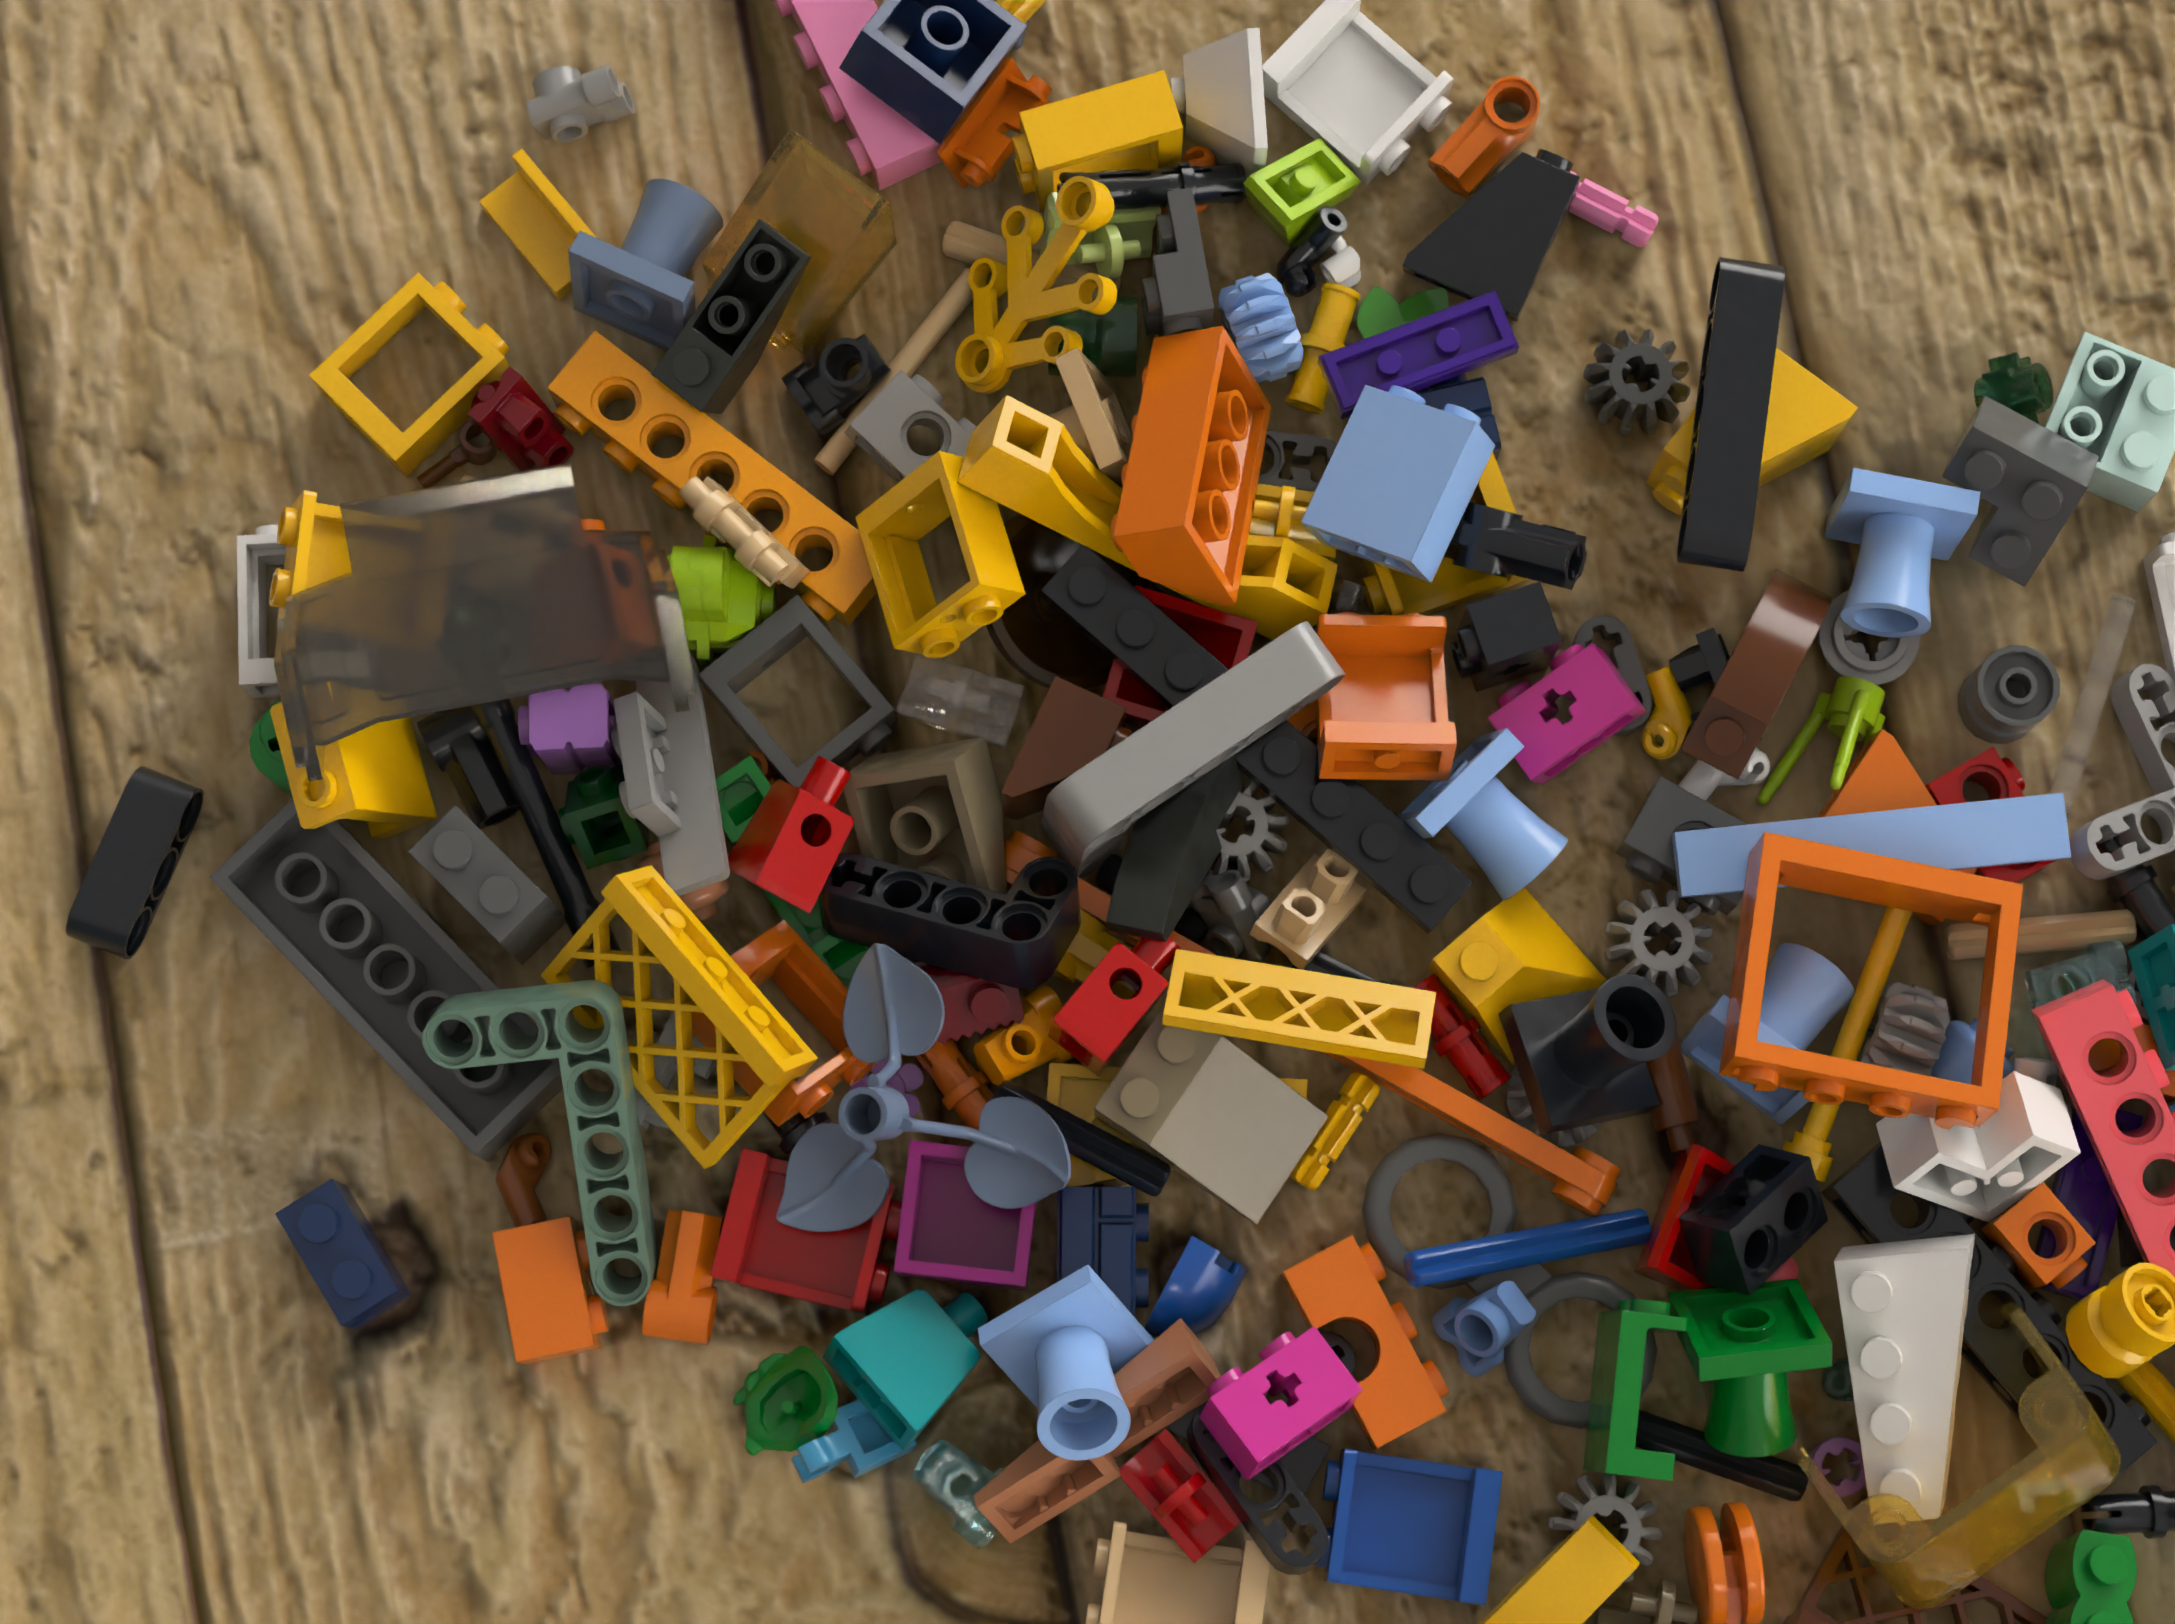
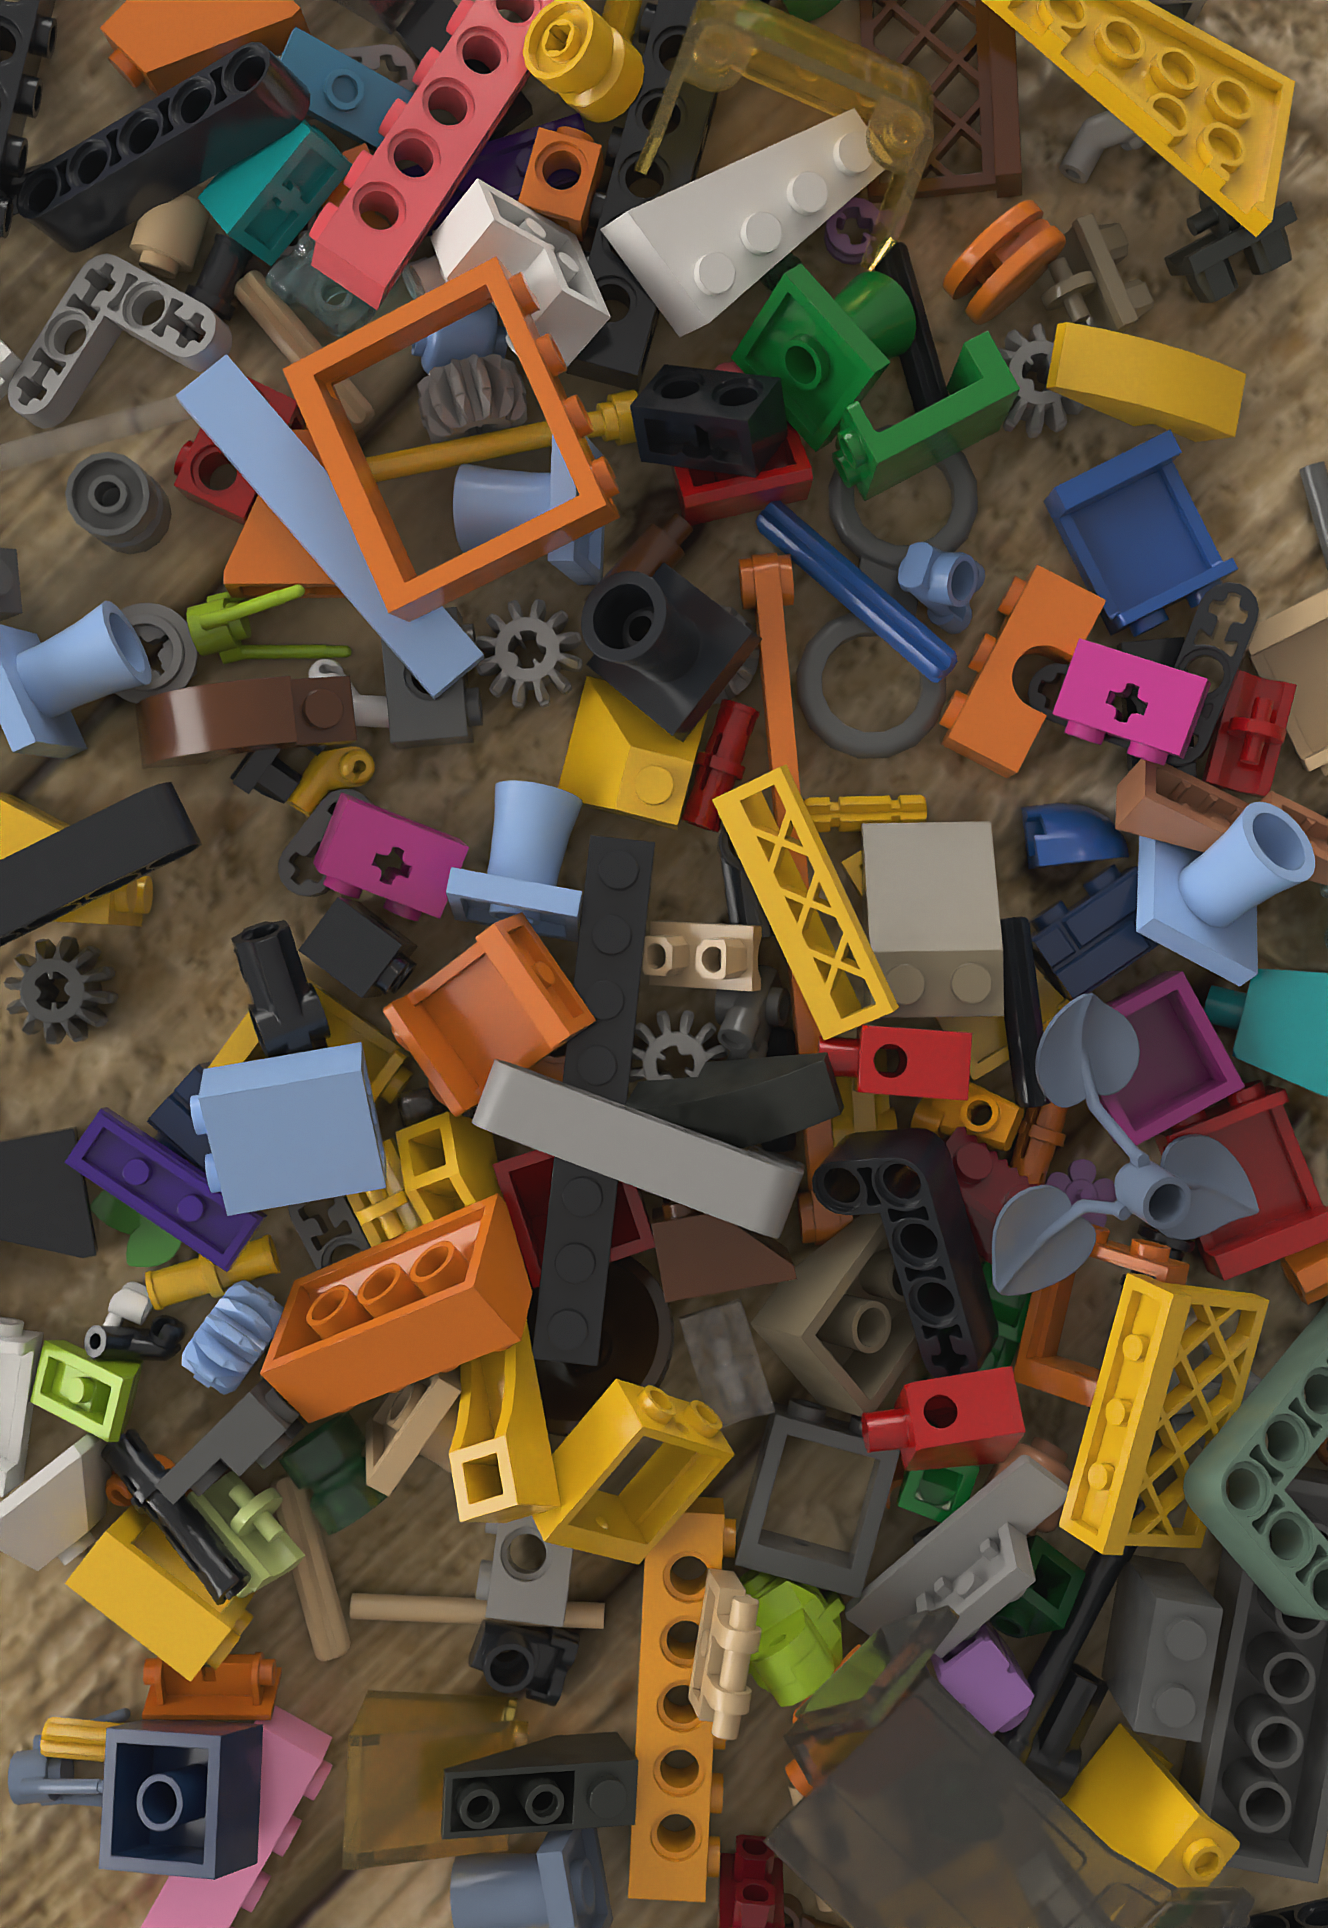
camera: 125 degrees left, 10 degrees up
yellow plant [955,176,1117,394] -> none

